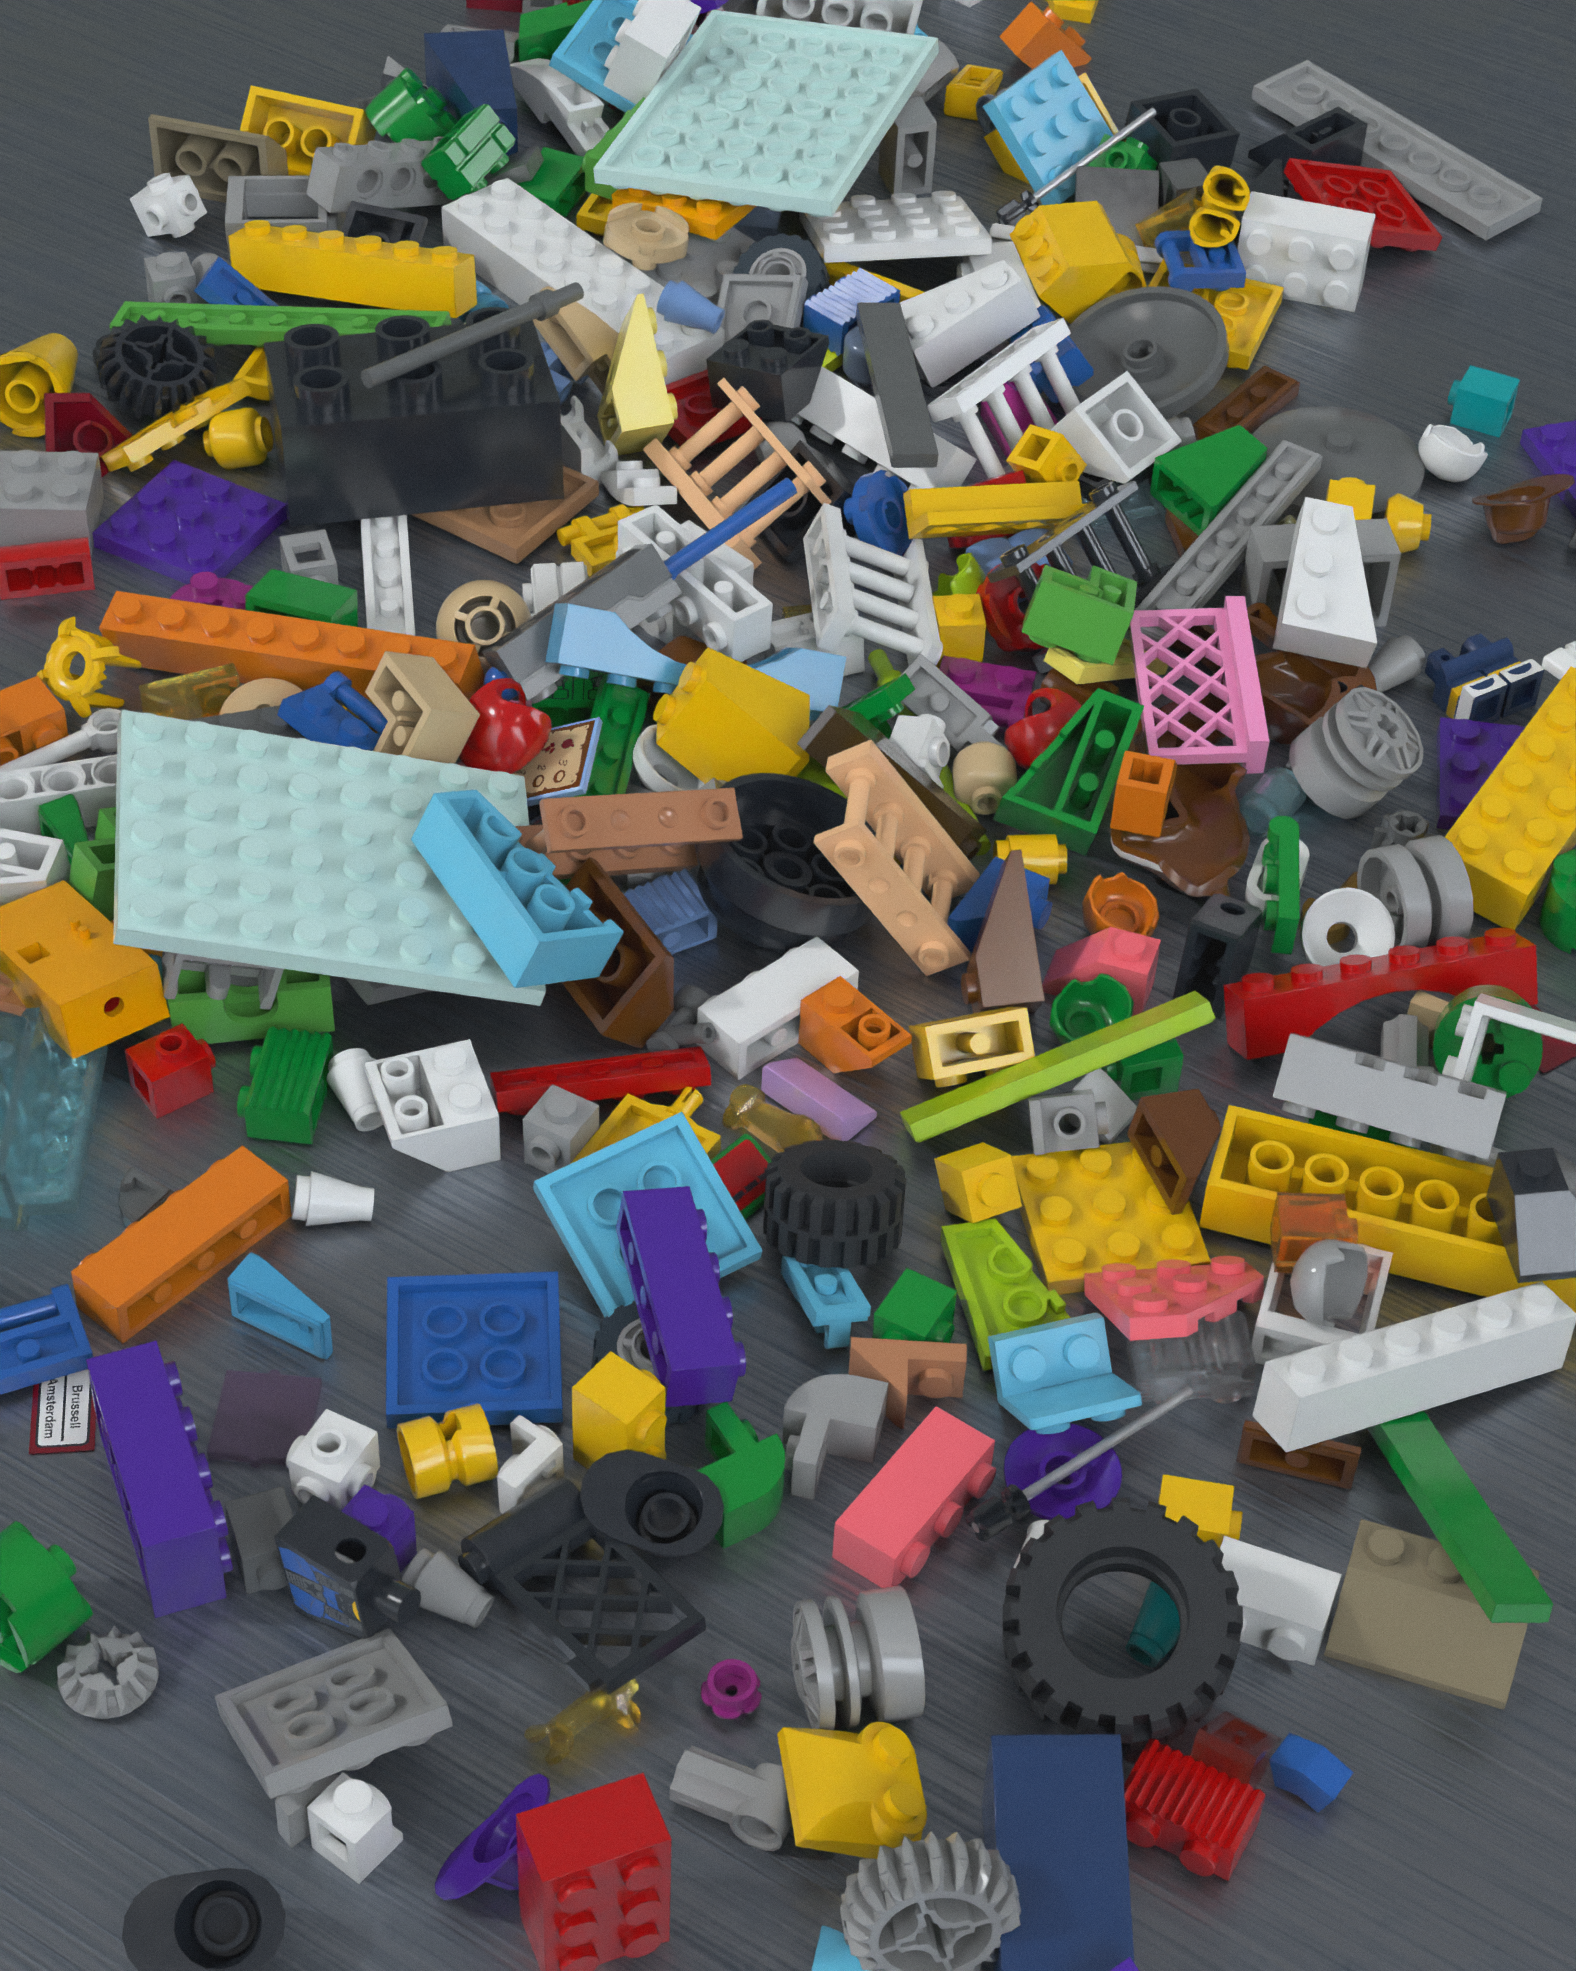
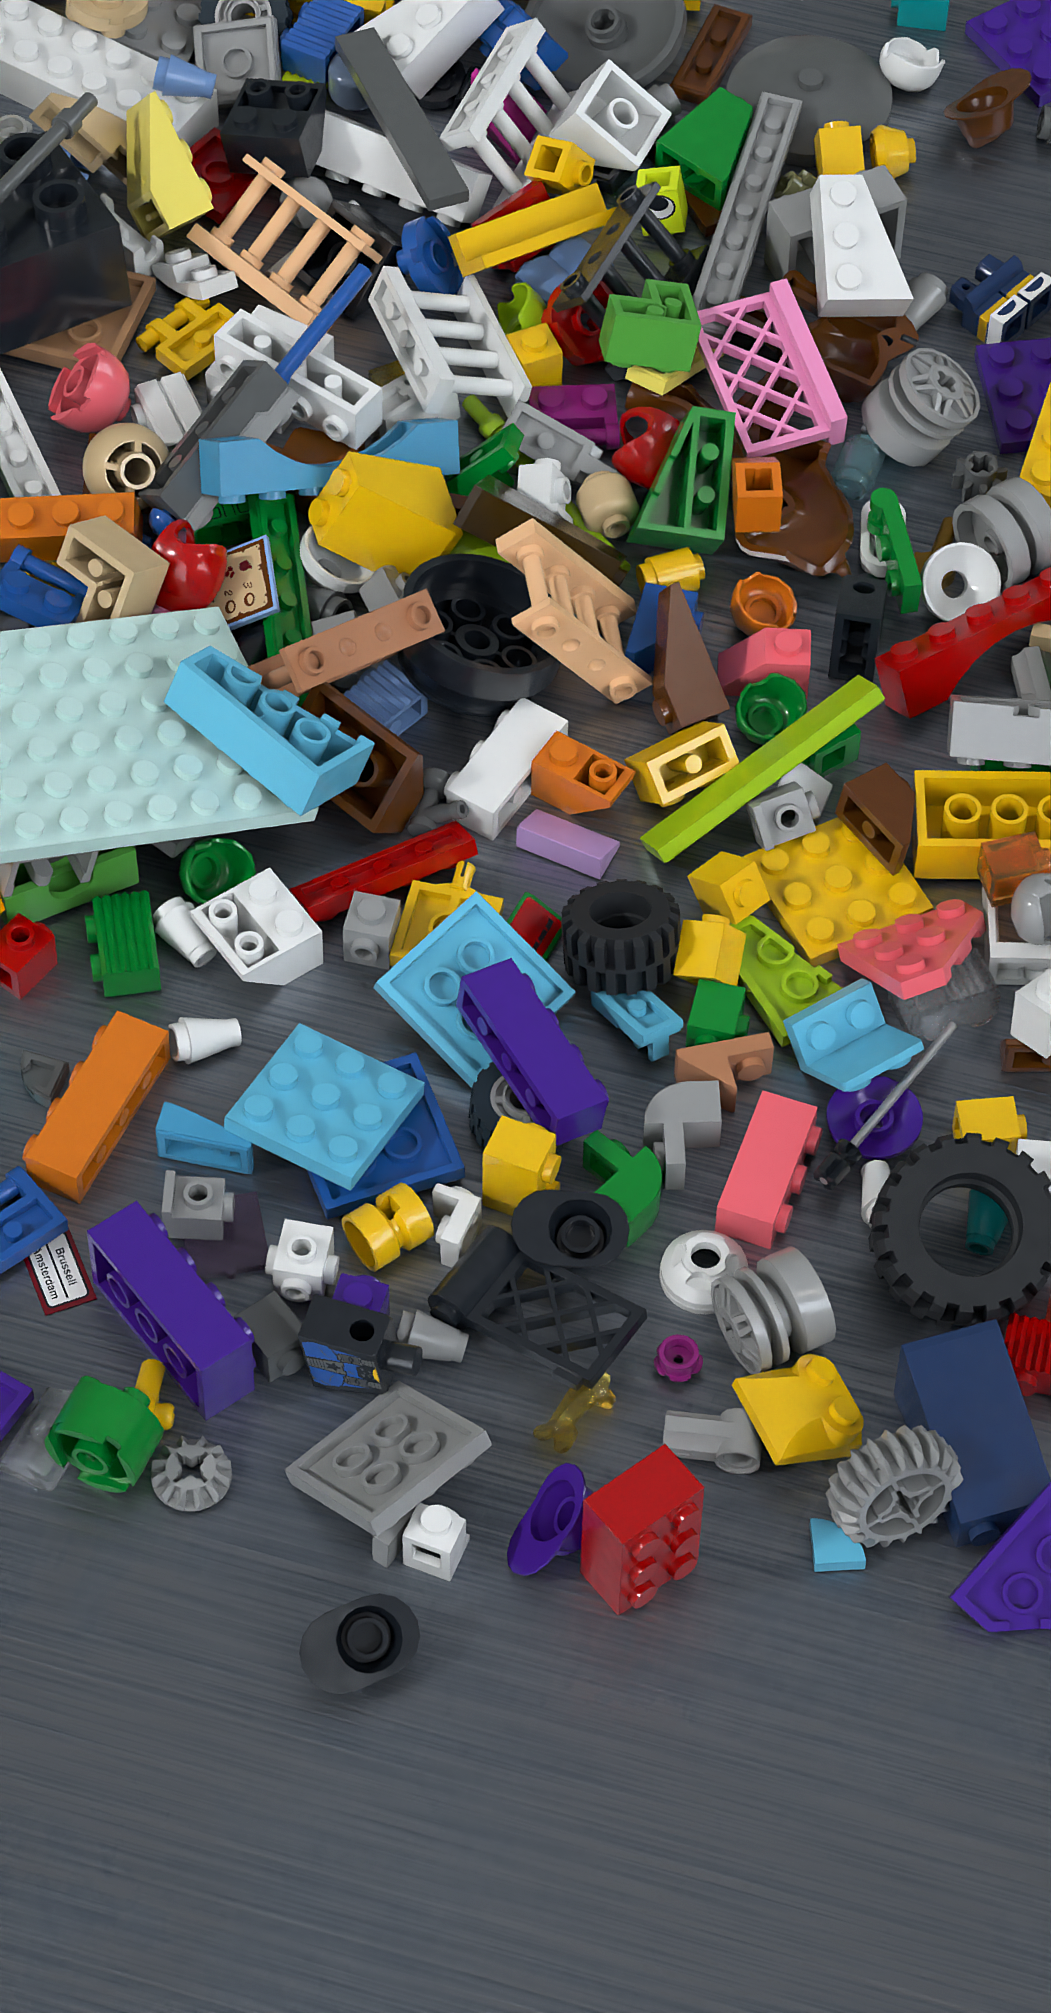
camera: 15 degrees left, 10 degrees up
clear yellow piece [722,1084,823,1153] -> none
none -> coral cylinder [48,343,131,433]
none -> yellow arm [135,1359,175,1430]
none -> light grey brick [161,1170,235,1240]
none -> green hair [179,837,257,904]
none -> medium azure plate [224,1023,425,1191]
none -> neon yellow brick [636,165,688,236]
none -> white piece [659,1230,748,1315]
none -> yellow brick [673,914,746,986]

